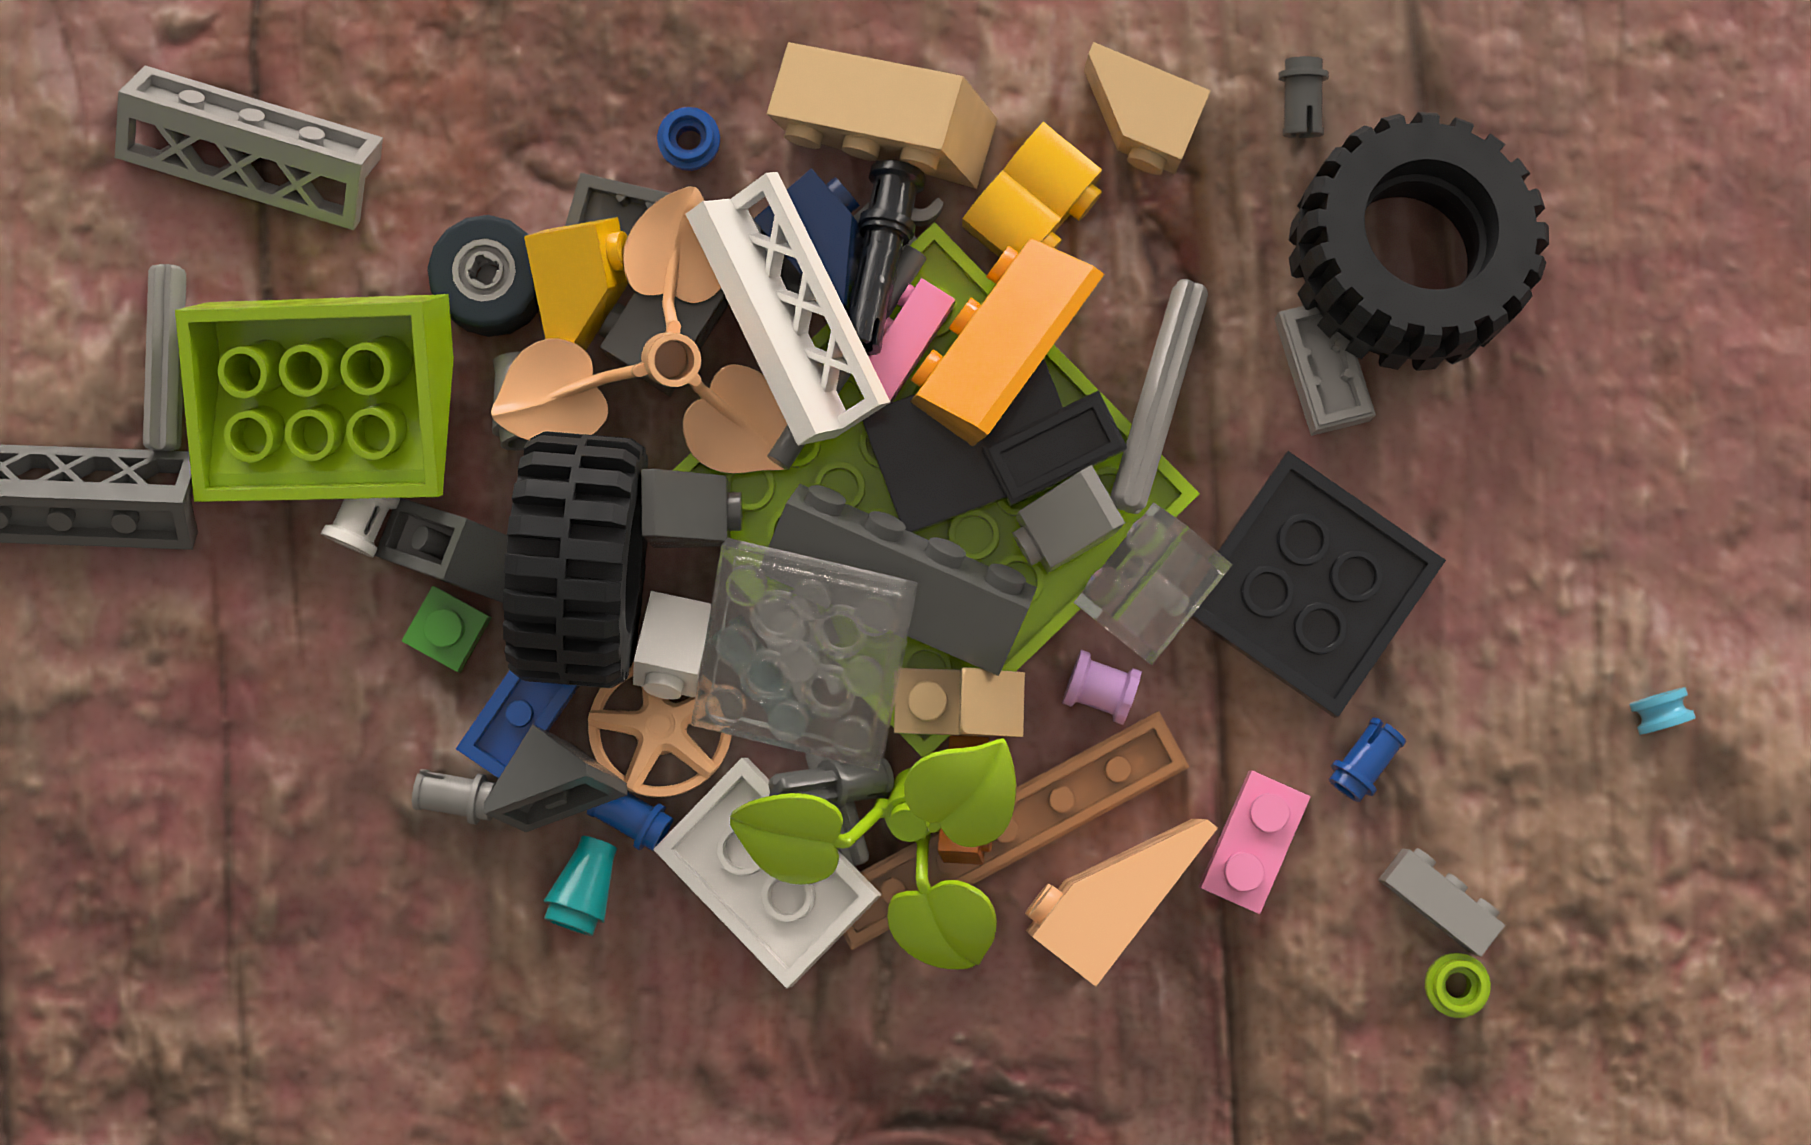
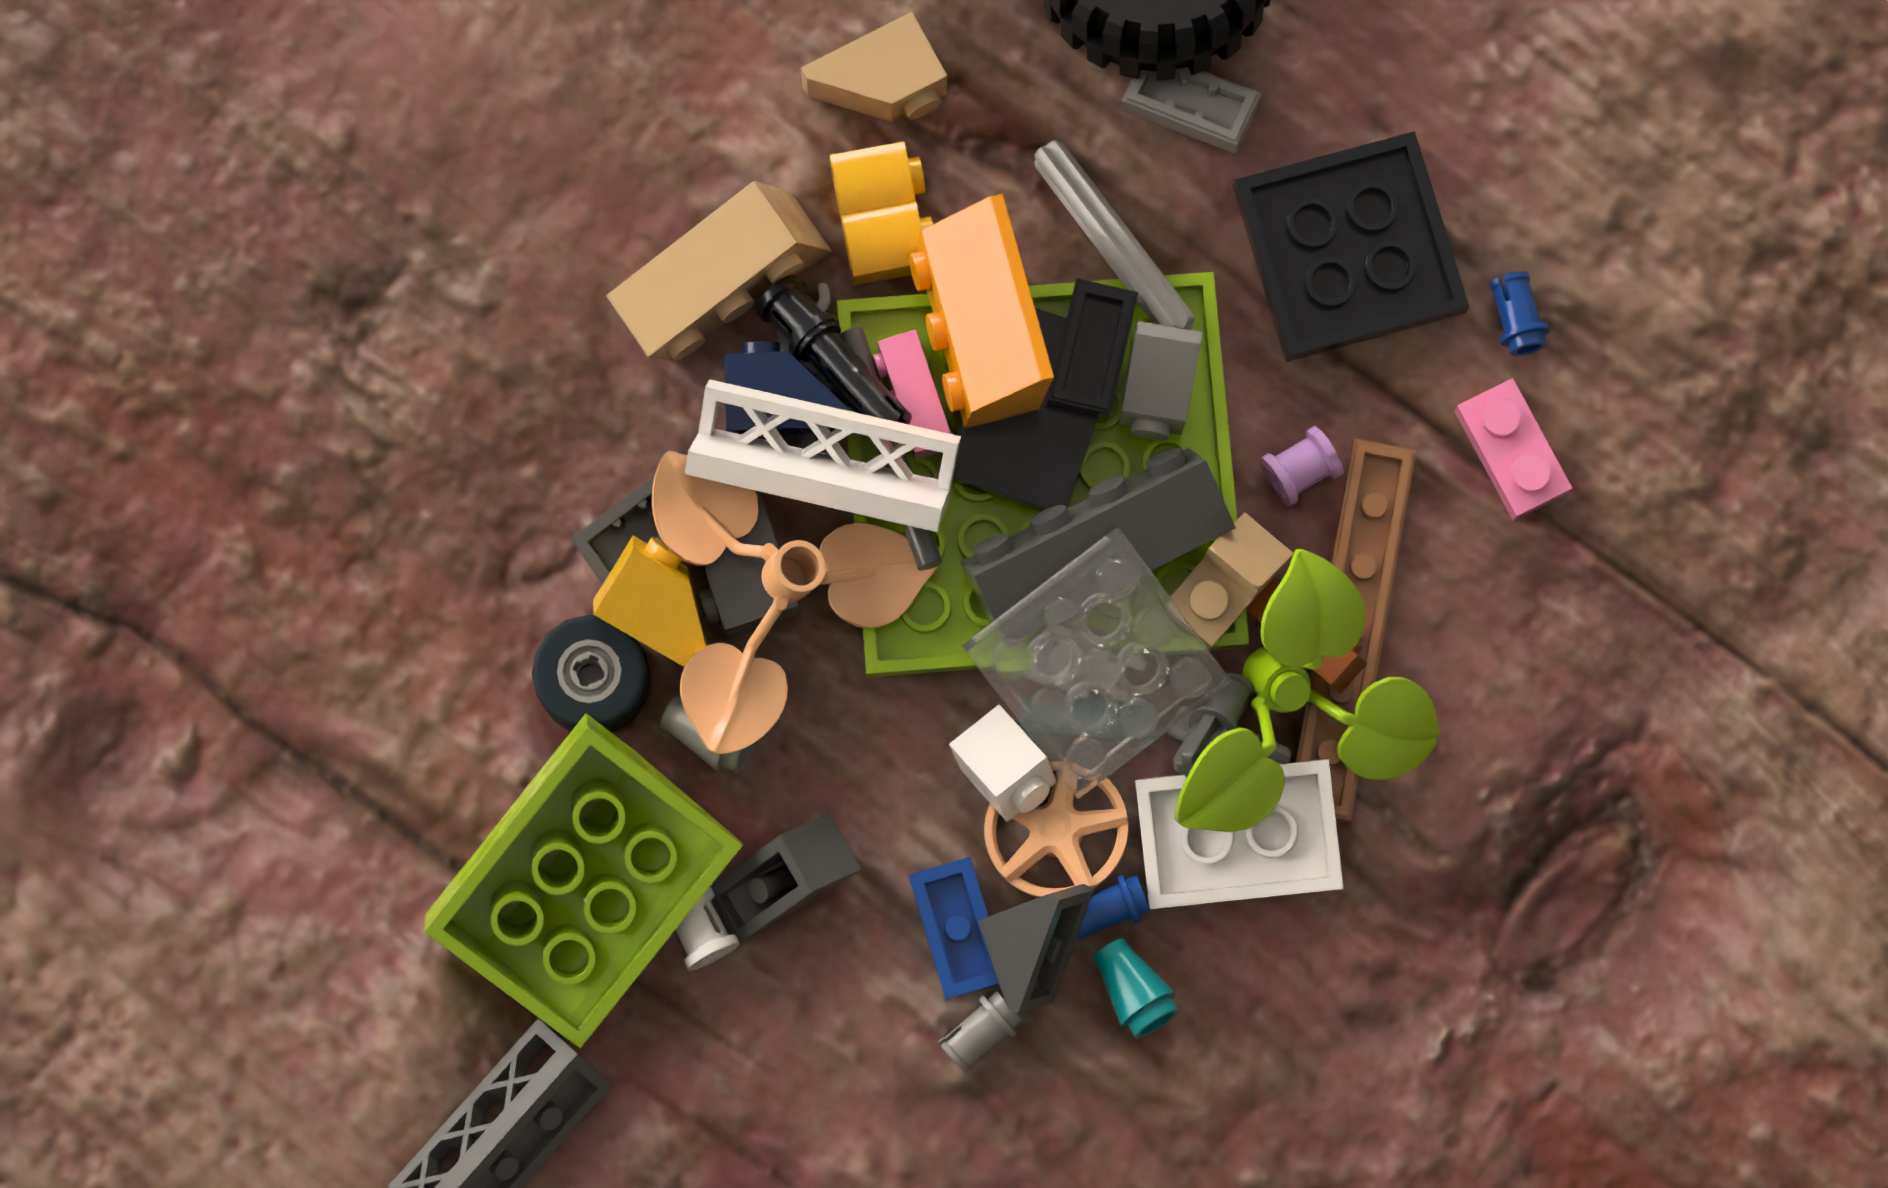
camera: 50 degrees left, 5 degrees down
light grey fence [115,65,383,230] -> none
light grey axle [143,264,186,451] -> none
bright green plate [402,586,492,673] -> none
black tyre [503,431,648,688] -> none
dark grey slope [641,469,743,548] -> none
blue plate [657,107,720,171] -> none
light nougat slope [1025,819,1218,987] -> none
clear brick [1073,502,1232,665] -> none
light grey piece [1378,848,1505,957] -> none
lime plate [1425,953,1491,1018] -> none
medium azure bush [1629,687,1696,735] -> none

